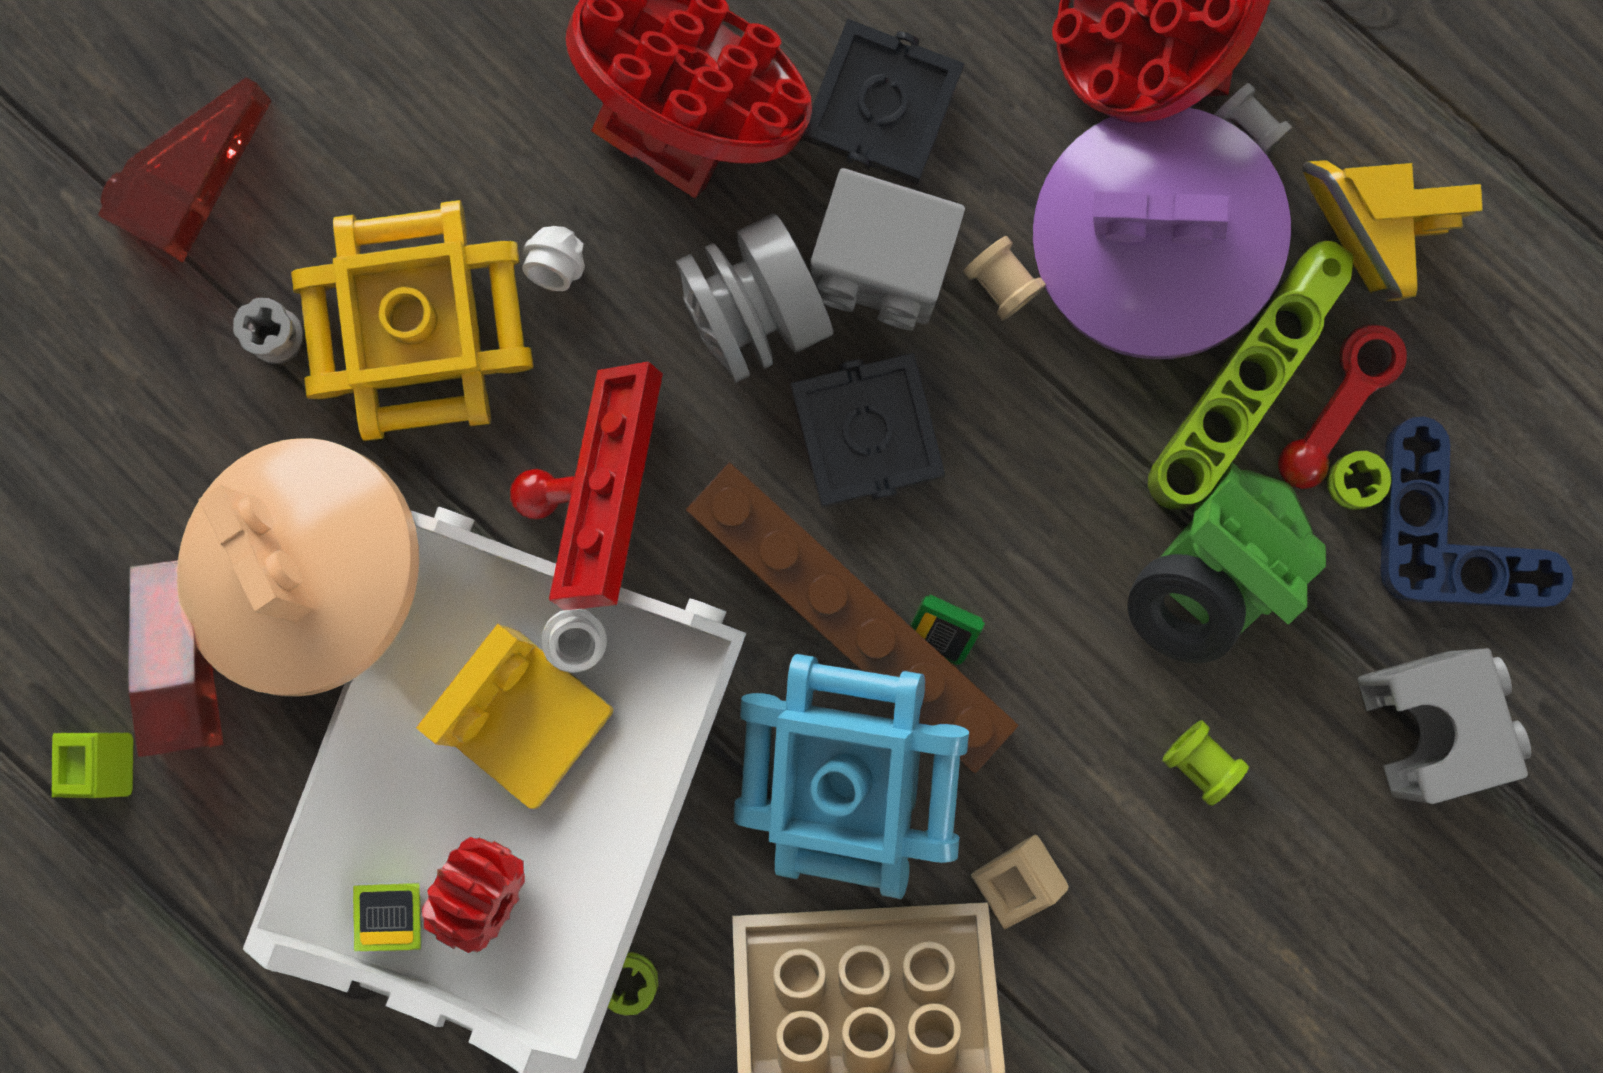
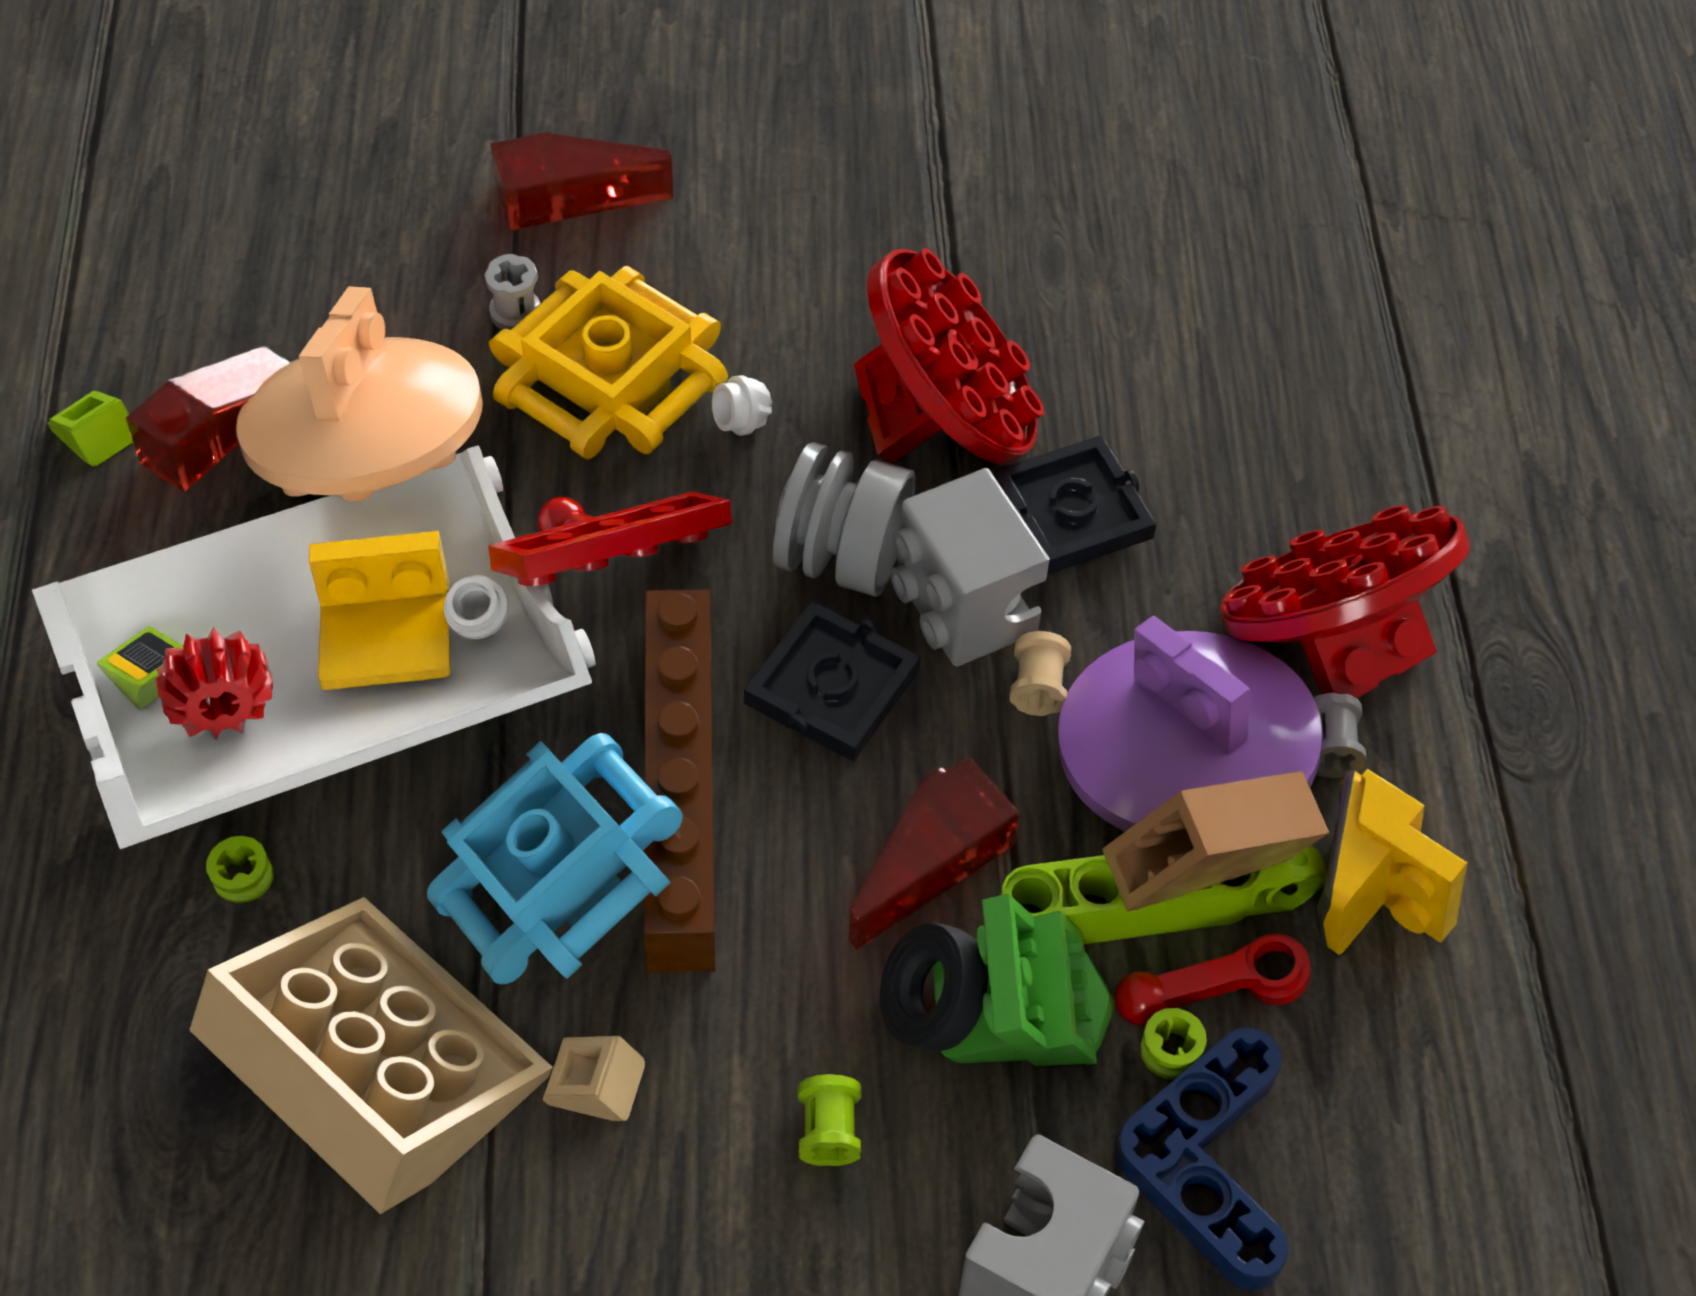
camera: 45 degrees right, 30 degrees down
slope [910,594,985,664] -> none
none -> clear red slope [849,757,1019,950]
none -> medium nougat slope [1102,771,1329,911]

